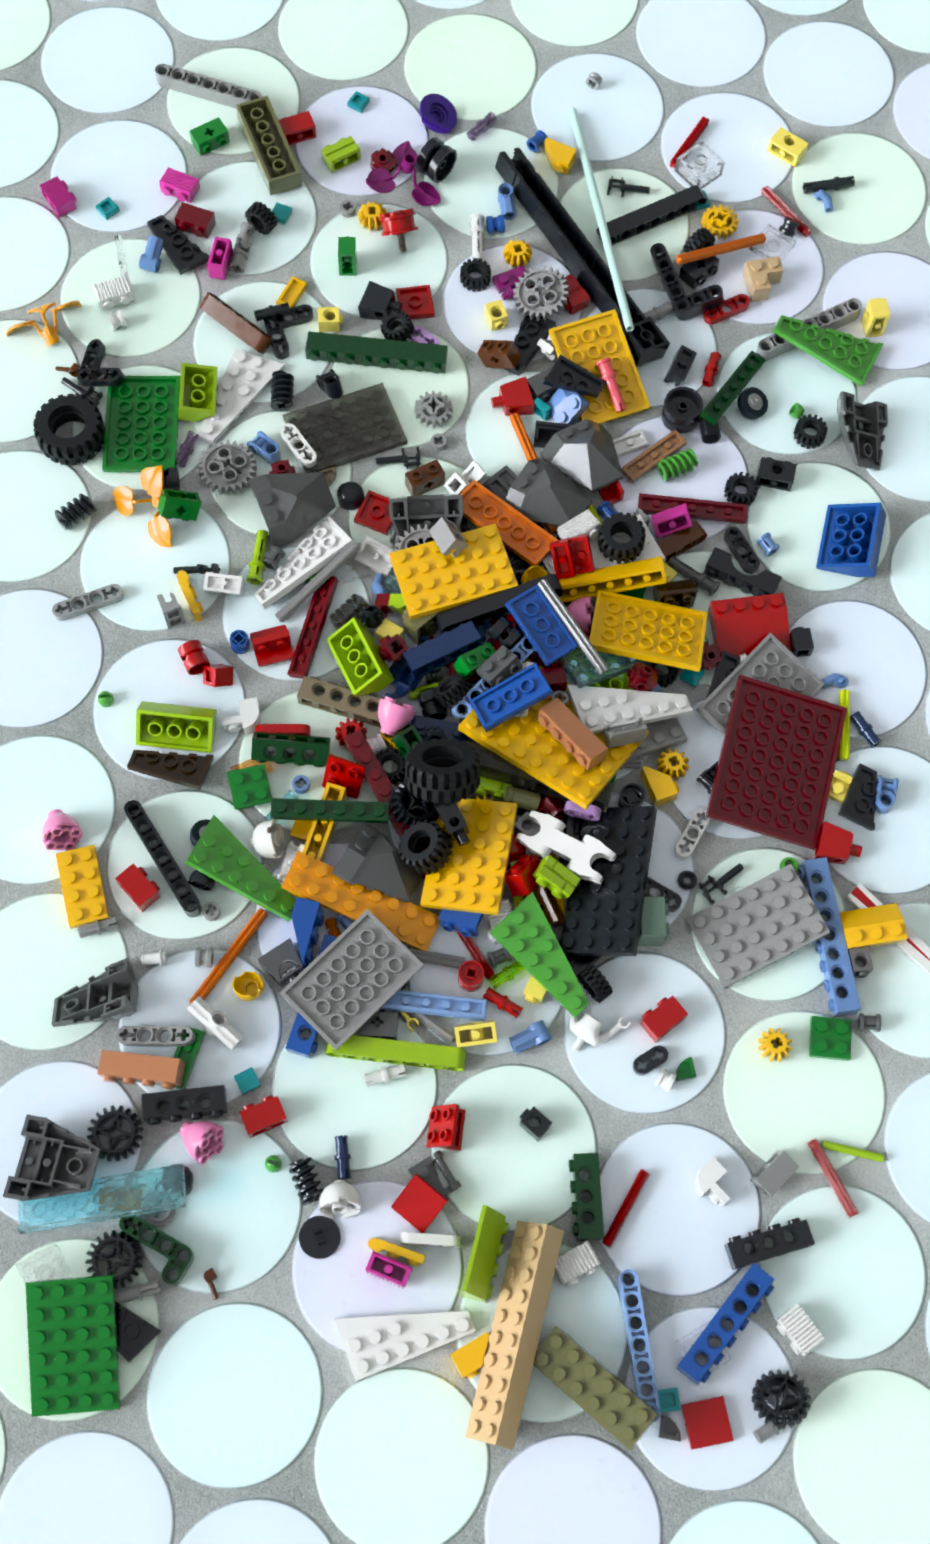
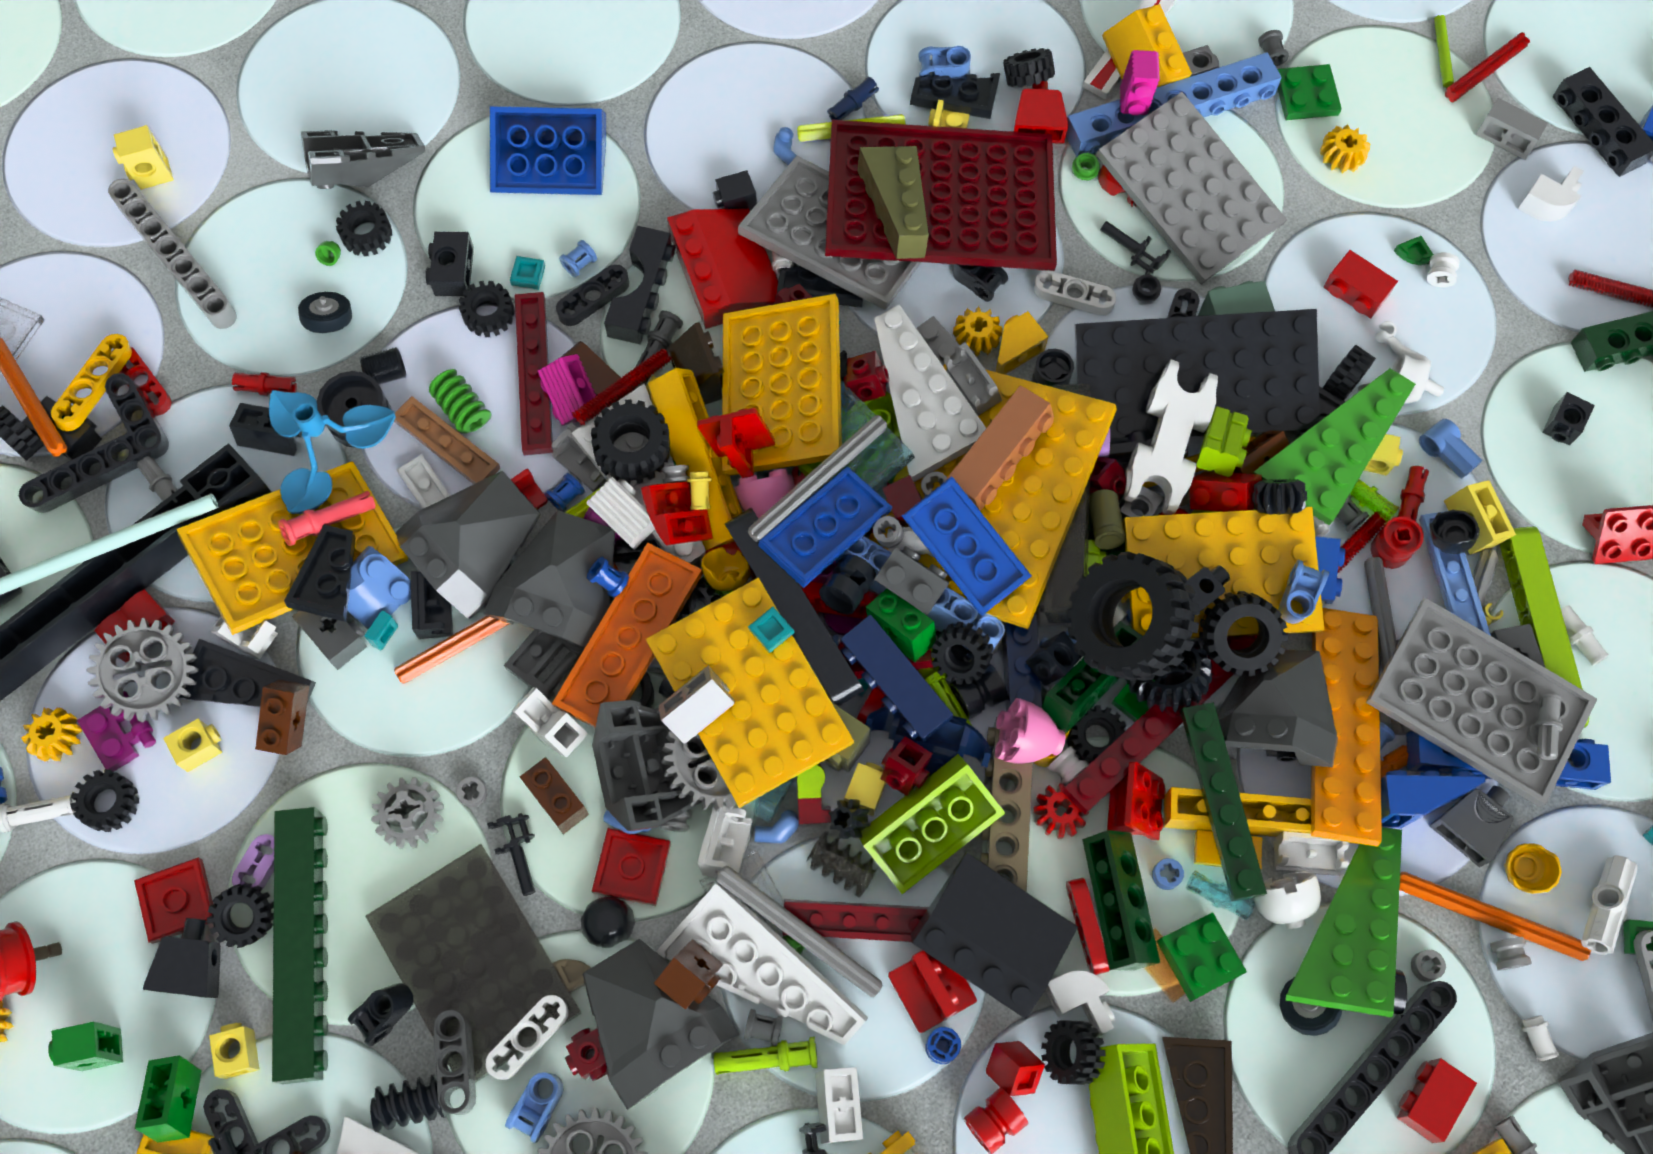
camera: 100 degrees left, 0 degrees up
red torso [491,377,534,416] -> none
black beam [633,1045,668,1076] -> none
dark green plate [700,351,766,426] -> none
tan brick [743,256,783,302] -> none
bright green wing [772,315,883,387] -> none
none -> yellow beam [51,334,132,431]
none -> green brick [135,1055,202,1143]
none -> dark azure plant [269,390,396,514]
none -> dark grey beam [434,1010,476,1115]
none -> teal tile [510,256,546,290]
none -> red axle [572,349,672,425]
none -> blue bush [586,557,629,597]
none -> reddish brown brick [654,939,723,1010]
none -> light grey bush [661,465,690,484]
none -> light yellow pin [687,472,712,510]
none -> red bracket [697,408,775,479]
none -> teal tile [748,607,794,653]
none -> olive wedge [857,146,929,259]
none -> light grey bush [873,516,904,548]
none -> black slope [911,852,1078,1019]
none -> black tyre [1003,48,1055,87]
none -> black tyre [1041,1020,1106,1085]
none -> dark pink brick [1120,50,1160,116]
none -> black gear [1252,479,1307,515]
none -> medium blue piece [1278,559,1329,624]
none -> black hair [1430,510,1480,554]
none -> light grey axle [1535,694,1563,760]

